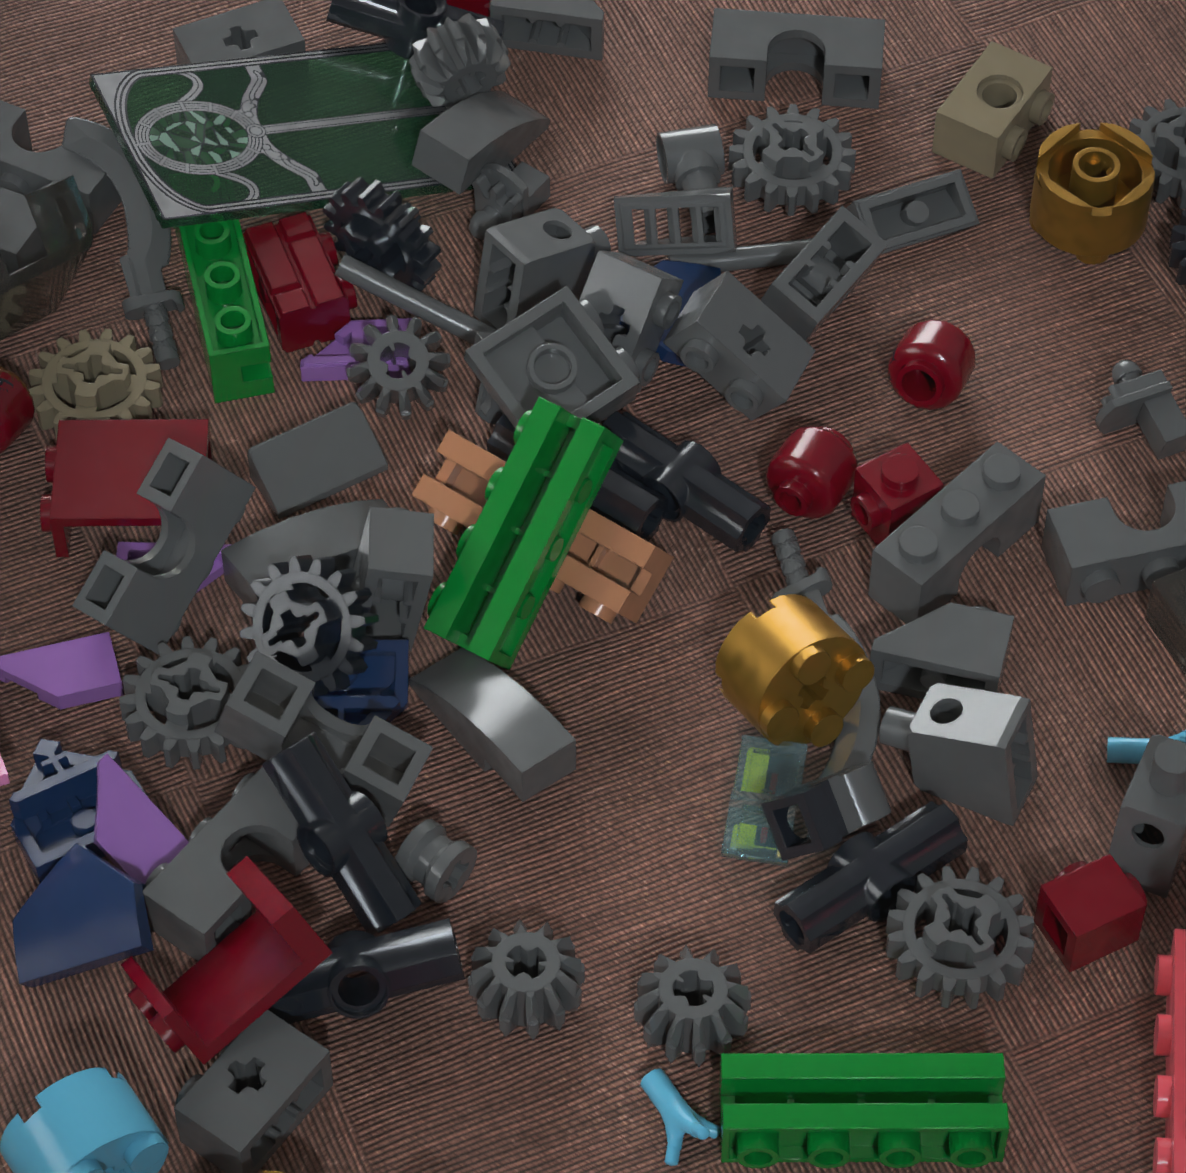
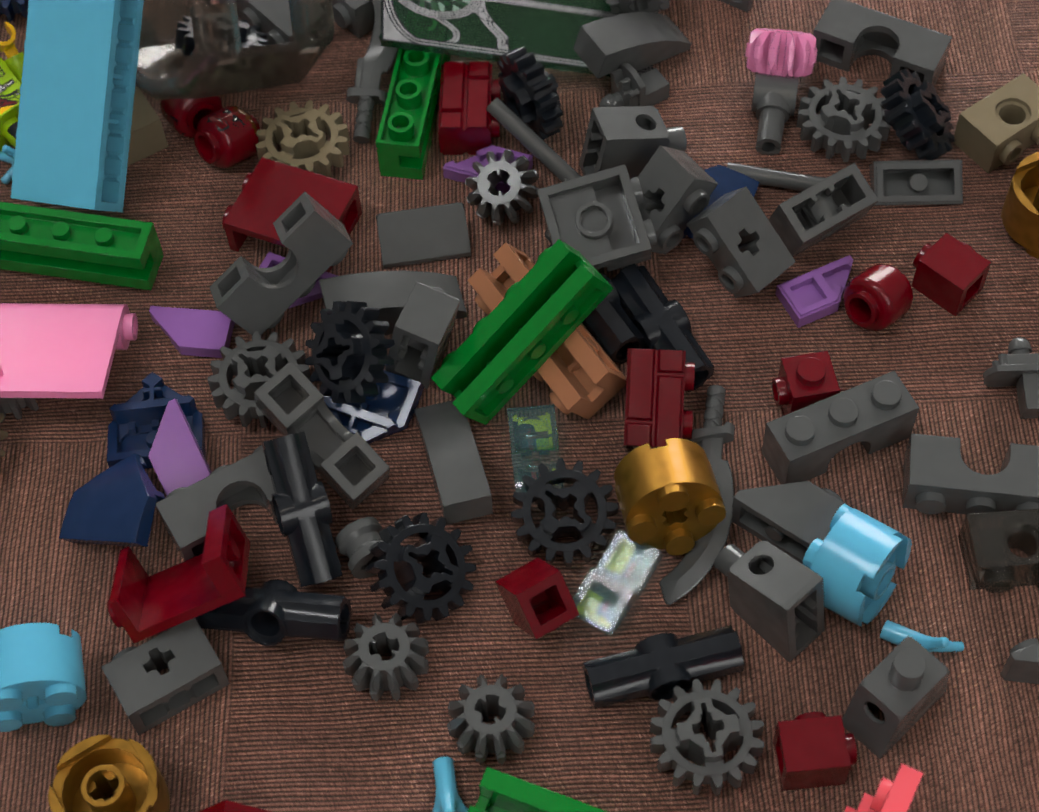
camera: 25 degrees right, 5 degrees up
dark grey slope [614,187,737,256] -> none
leg [761,761,892,861] -> none
dark red head [766,426,858,518] -> none
none -> black gear [366,512,476,624]
none -> dark red brick [495,557,580,639]
none -> clear light blue slope [507,404,564,493]
none -> black gear [511,458,618,568]
none -> dark red brick [624,348,695,448]
none -> bright pink gear [745,28,818,78]
none -> medium lavender tile [775,255,853,328]
none -> medium azure brick [802,504,912,627]
none -> black gear [880,68,955,160]
none -> dark red brick [911,232,991,316]

